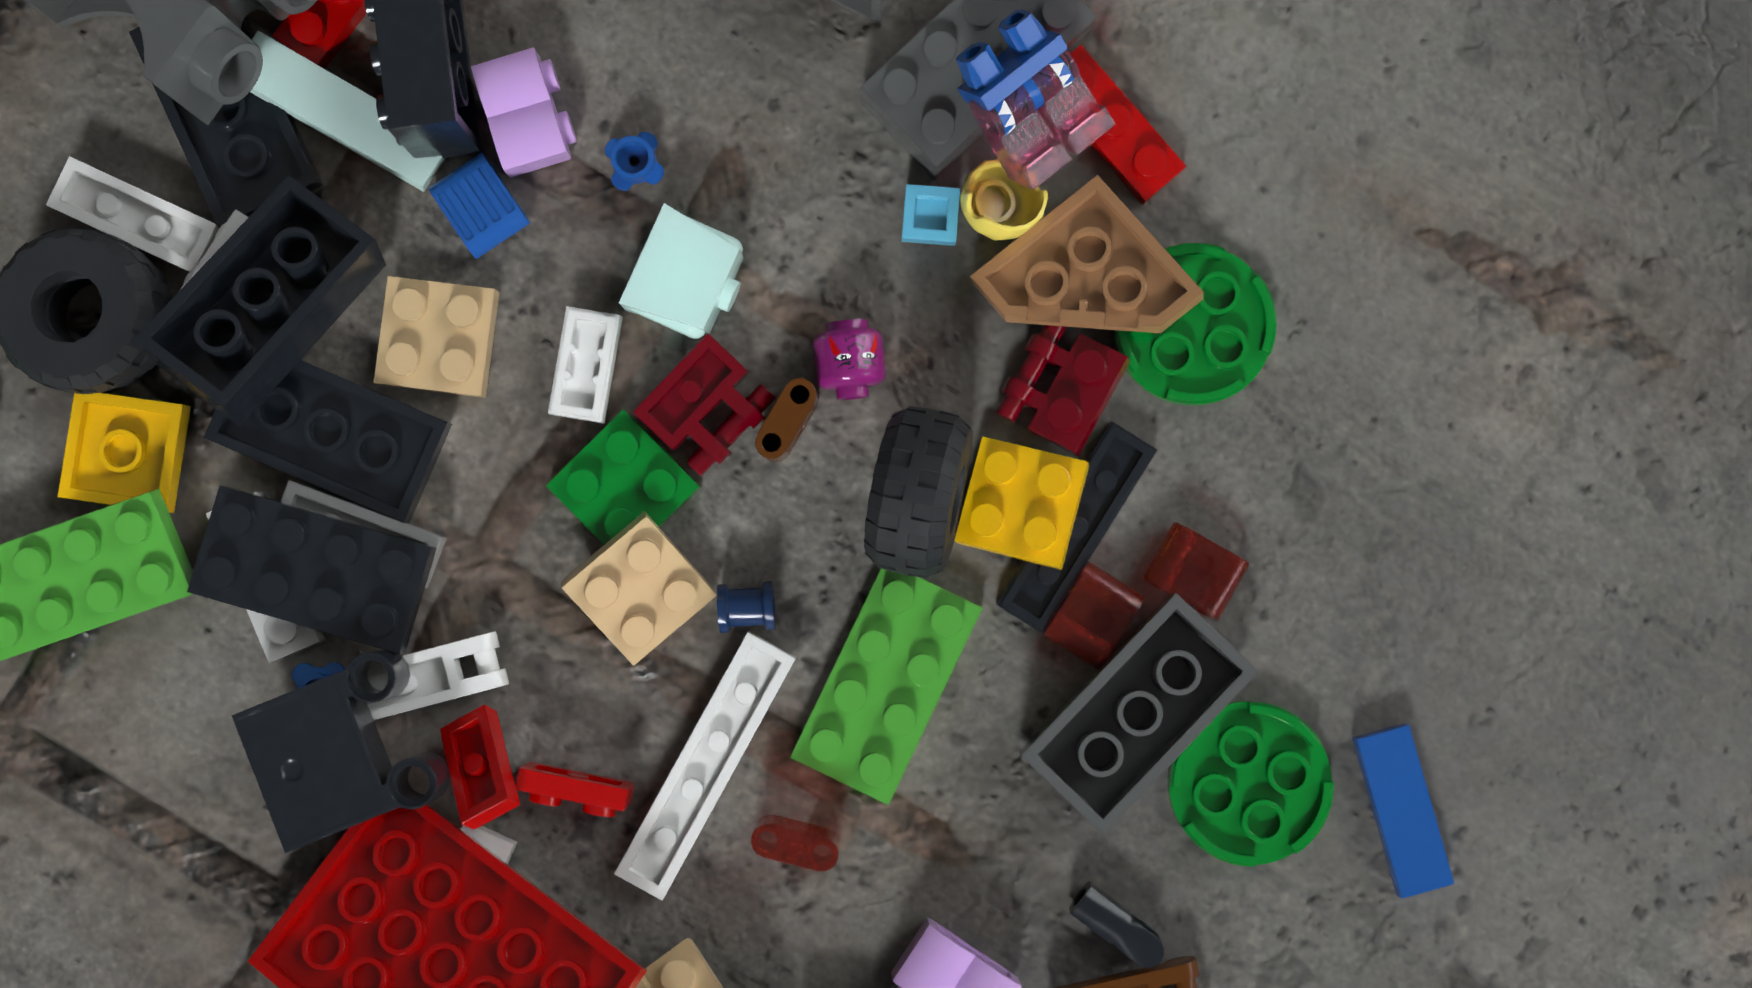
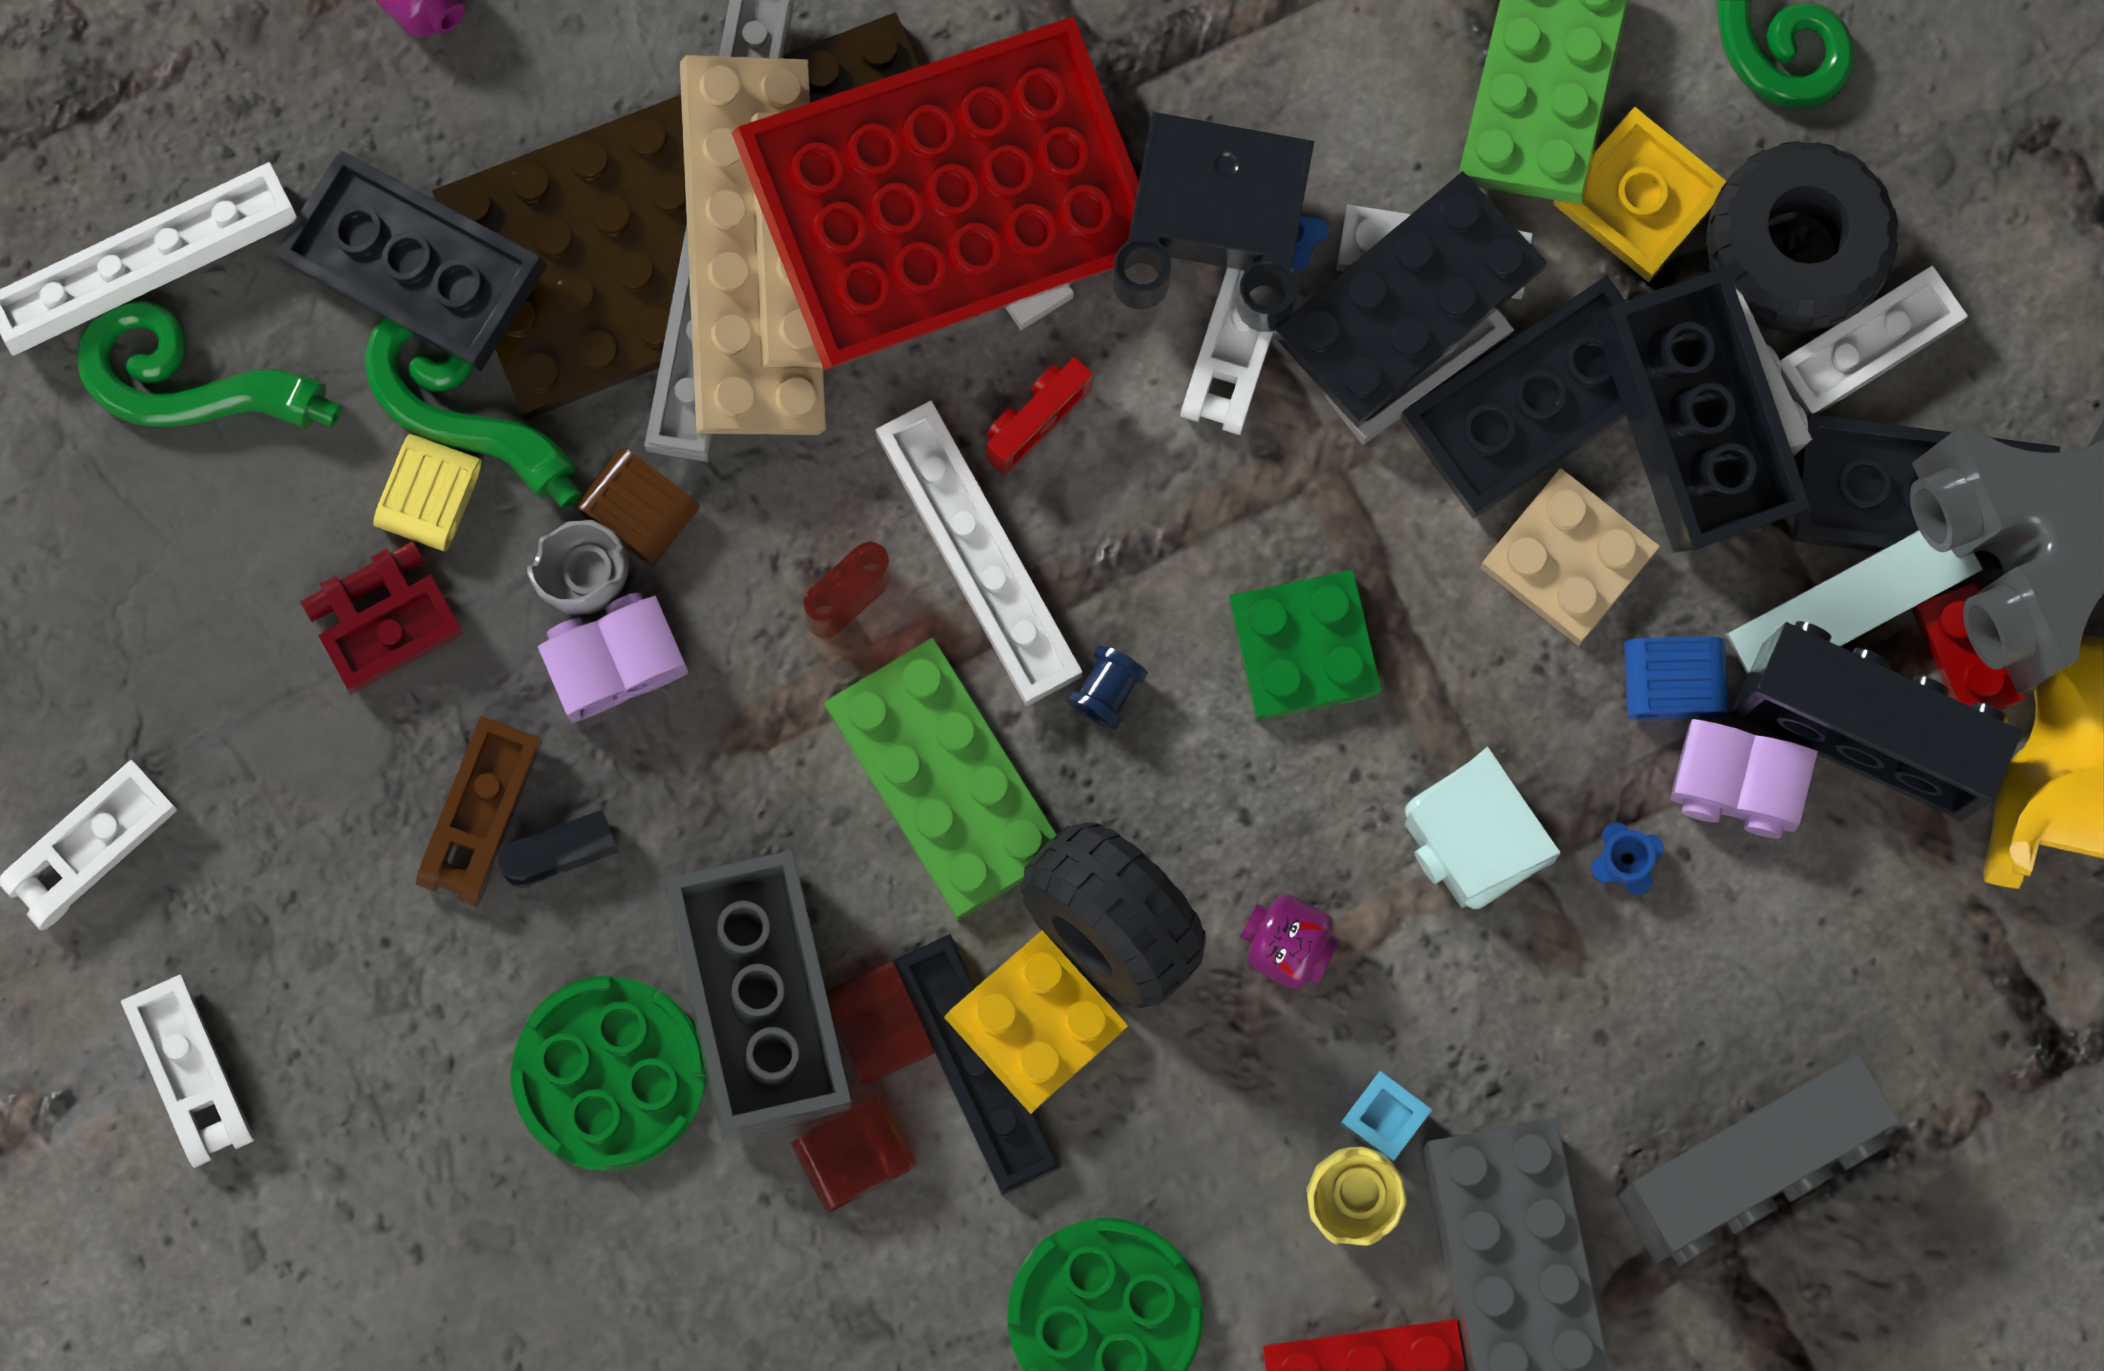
camera: 120 degrees right, 10 degrees down
red plate [439,704,520,830] -> none
white plate [548,306,623,424] -> none
tan plate [560,511,717,666] -> none
dark red plate [633,334,776,476] -> none
reddish brown piece [755,378,818,462] -> none
hips [956,9,1116,190] -> none
medium nougat plate [970,175,1204,333] -> none
dark red plate [996,325,1130,456] -> none
blue tile [1352,723,1454,899] -> none

